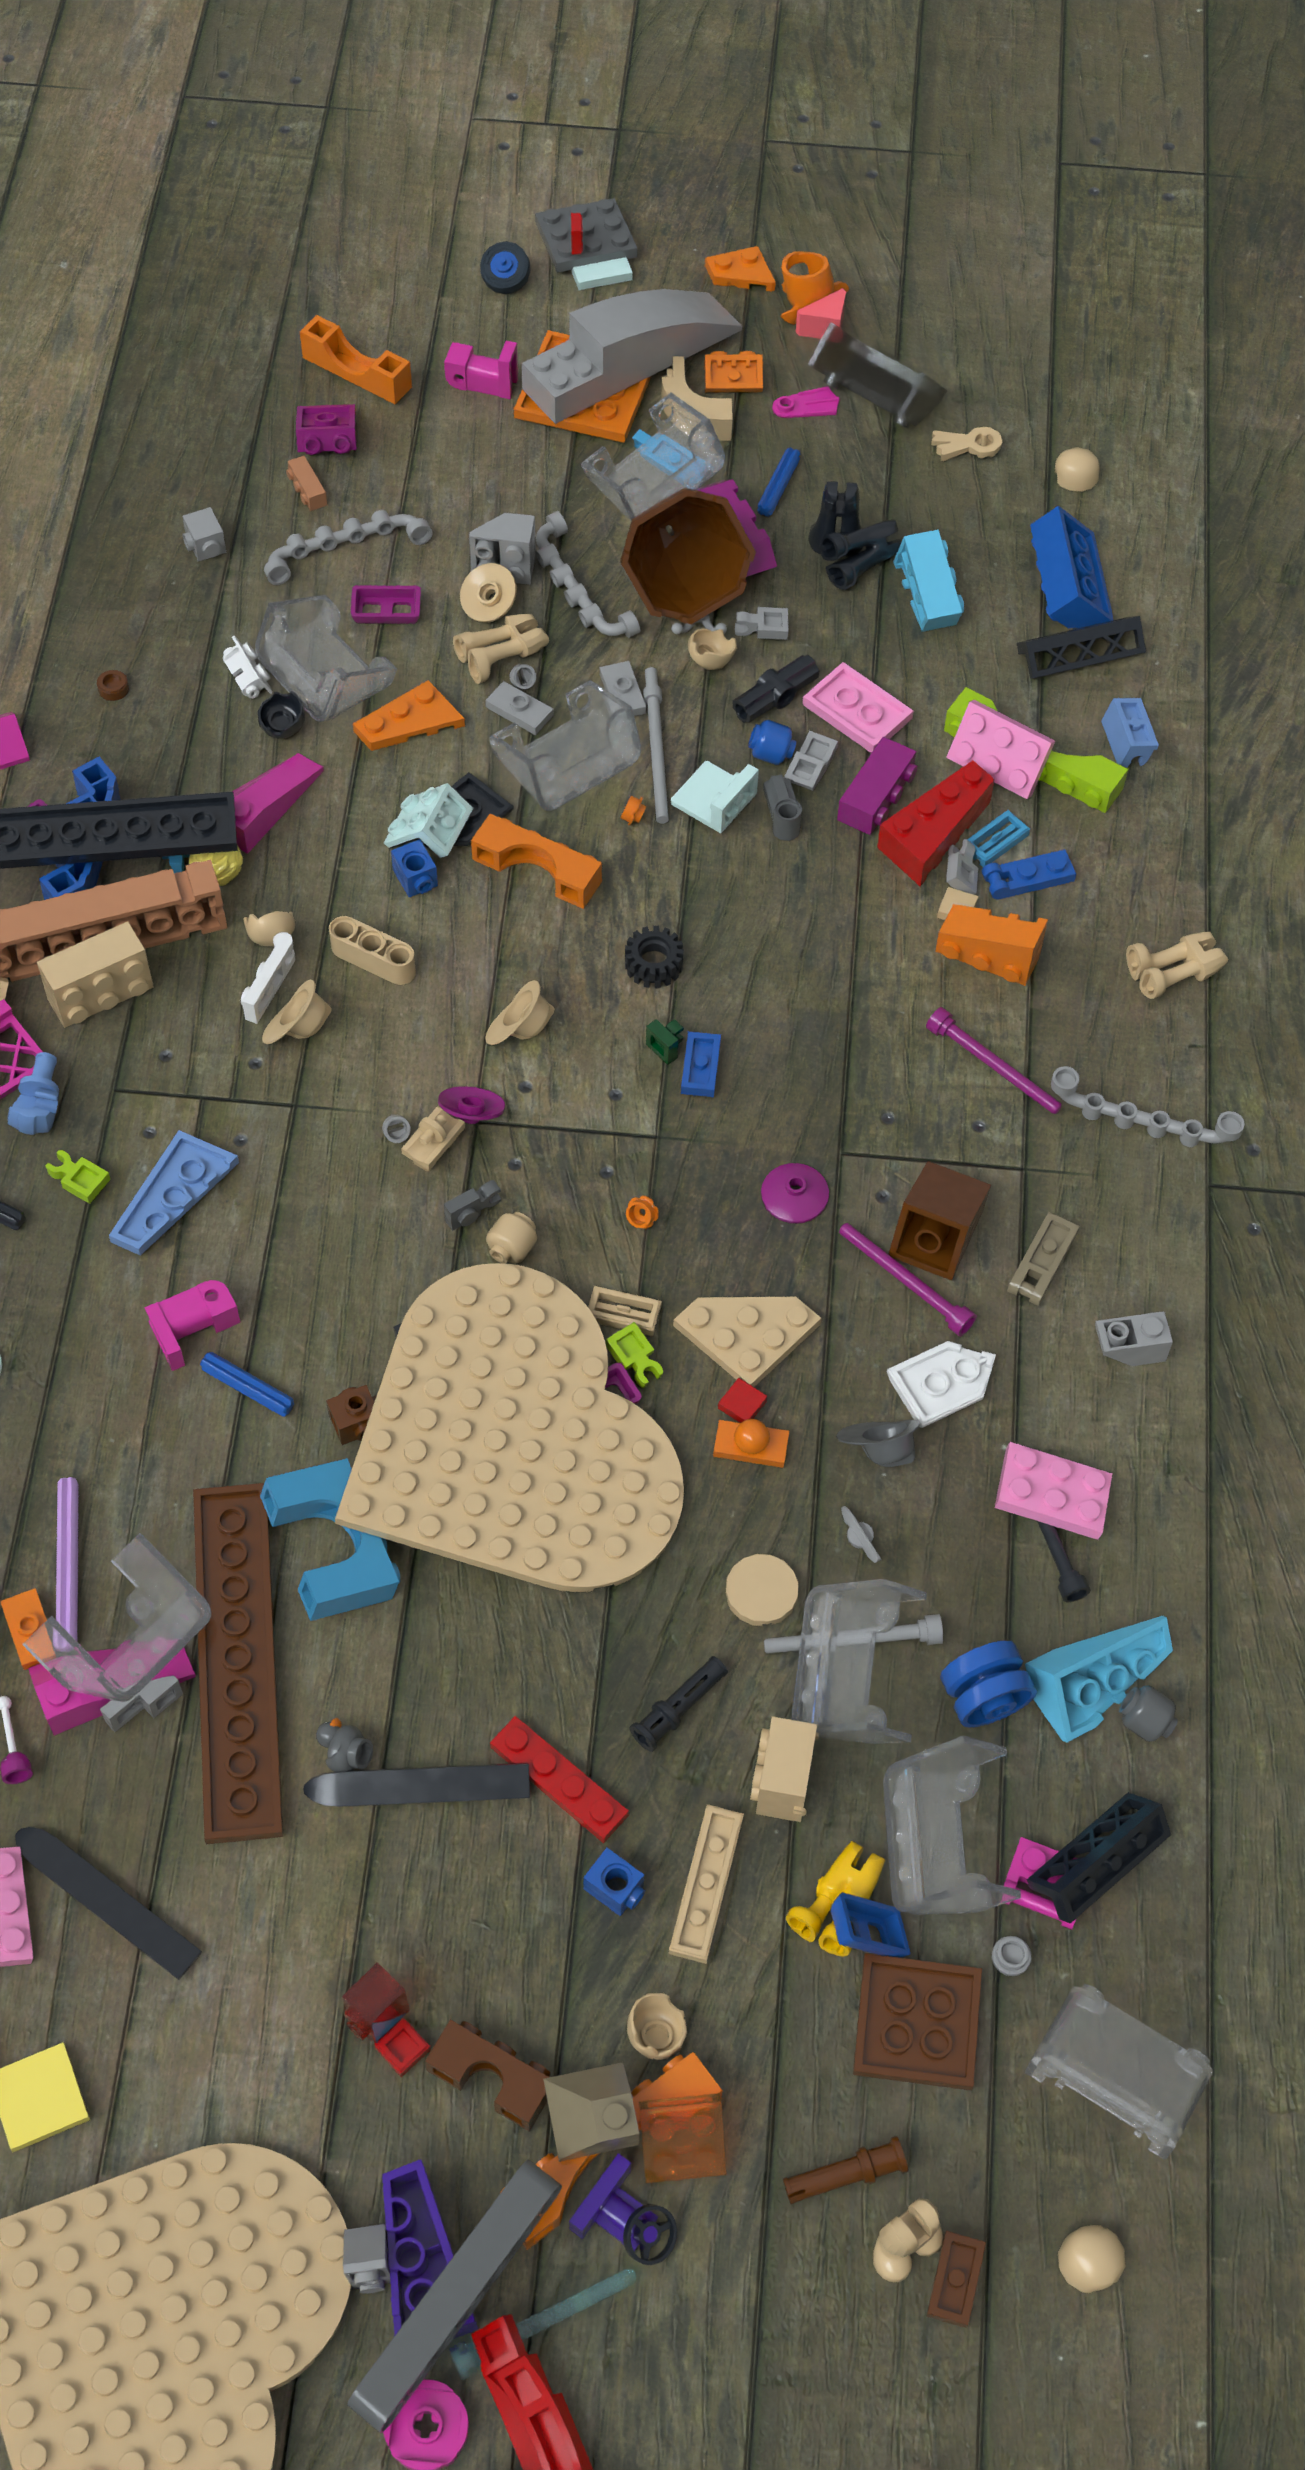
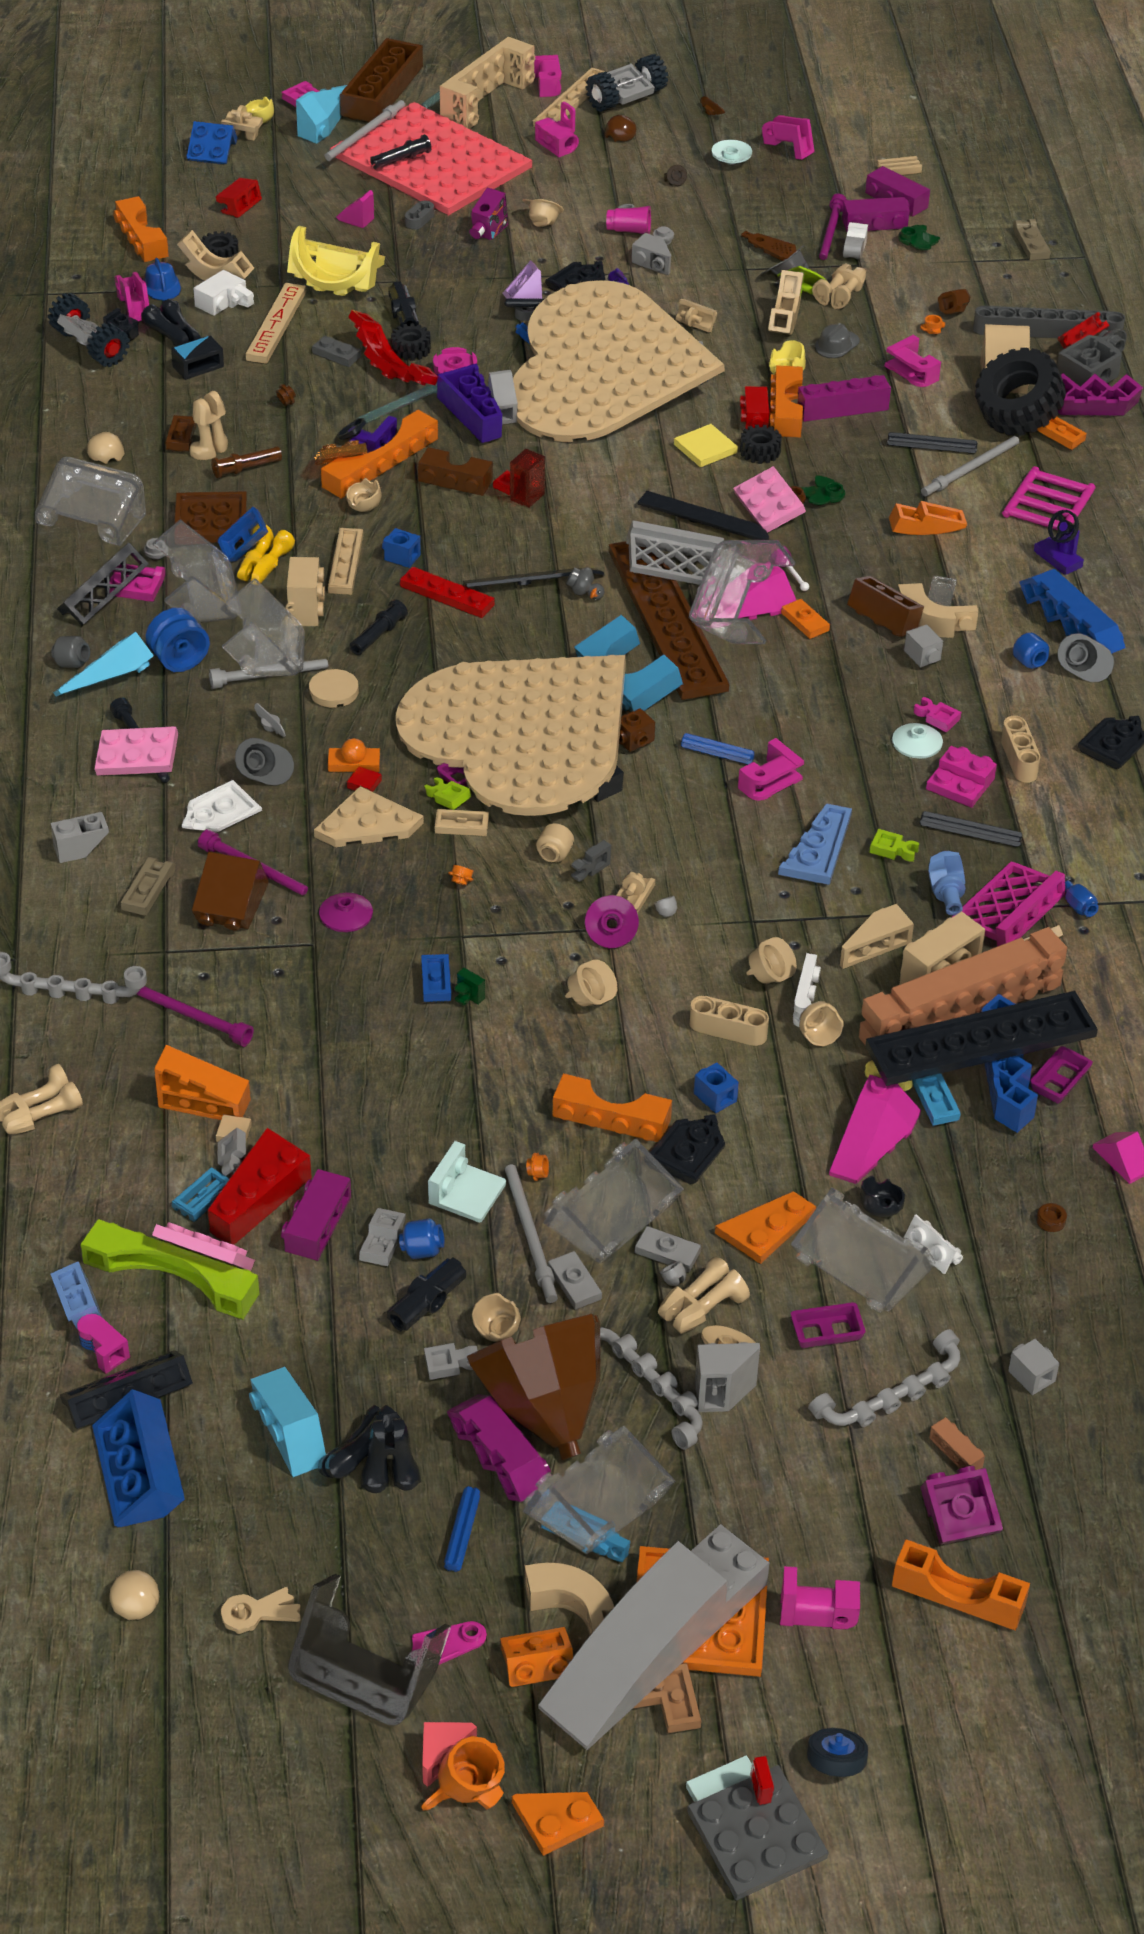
camera: 170 degrees right, 15 degrees down
lavender axle [56,1477,79,1650] -> none
dark grey beam [347,2160,562,2433] -> none
light aqua bracket [384,783,473,858] -> none
dark tan slope [543,2062,640,2162] -> none
black tyre [625,925,684,989] -> none
dark grey piece [763,775,802,841] -> none
bright pink plate [802,662,914,753] -> none
blue plate [982,849,1076,900] -> none
none -> dark pink leg [77,1314,130,1374]
none -> reddish brown plate [276,384,296,406]
none -> light grey fence [626,520,724,585]
none -> tan slope [840,904,914,969]

